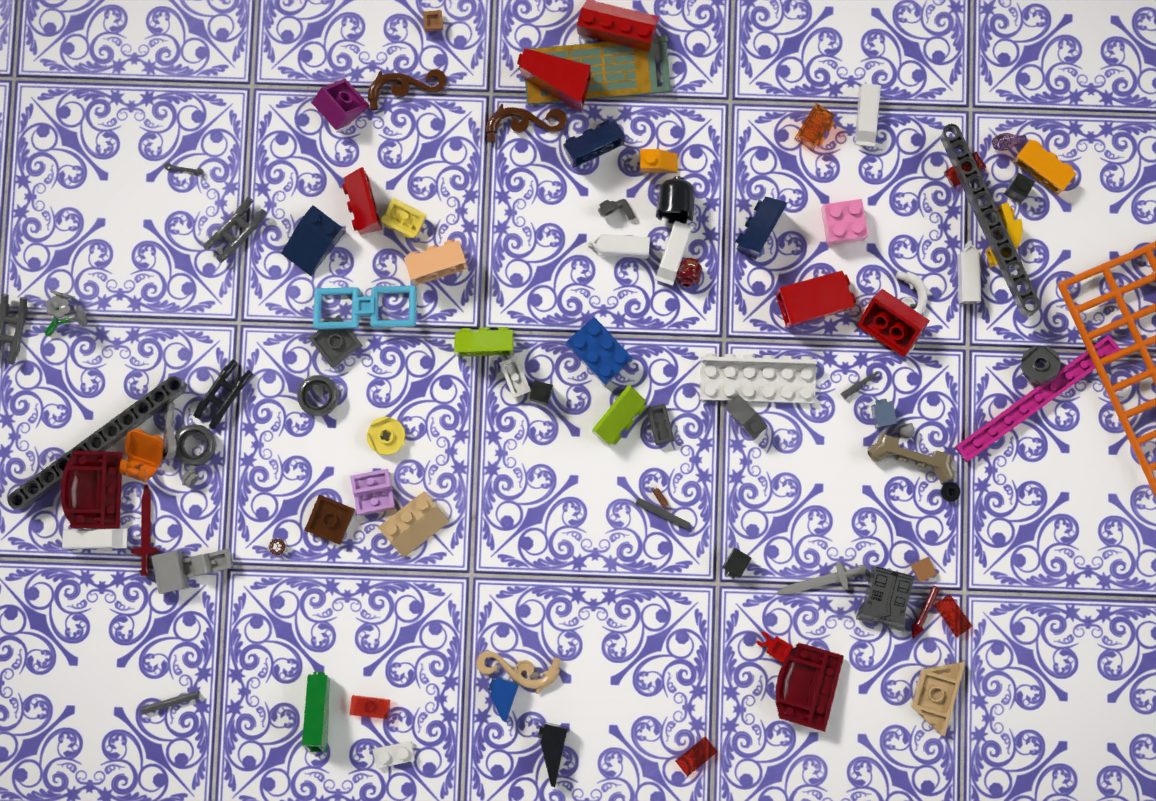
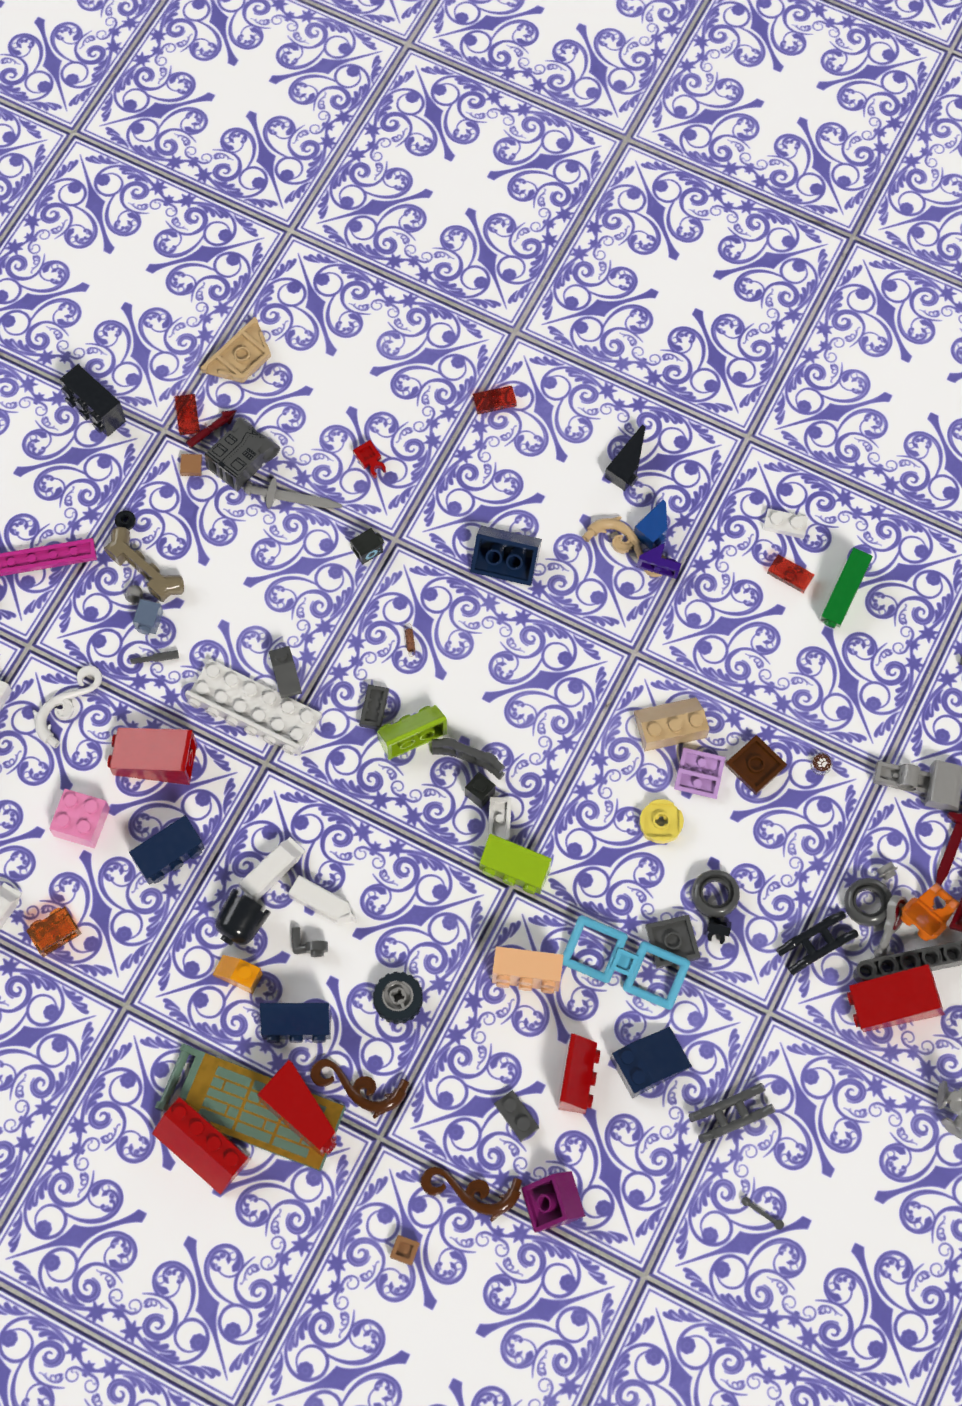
camera: 160 degrees left, 15 degrees down
light yellow bracket [380,198,427,238] -> none
blue brick [566,316,633,387] -> none
dark grey bar [635,497,690,529] -> none
dark red head [676,258,702,288] -> none
dark red slope [775,643,844,732] -> none
red slope [857,289,930,357] -> none
none -> black brick [60,364,126,437]
none -> black wheel [373,971,423,1024]
none -> dark grey piece [432,738,505,780]
none -> dark blue slope [470,525,542,586]
none -> dark grey plate [494,1090,540,1142]
none -> dark purple slope [636,543,682,579]
none -> black tile [707,917,732,944]
none -> red slope [847,964,945,1032]

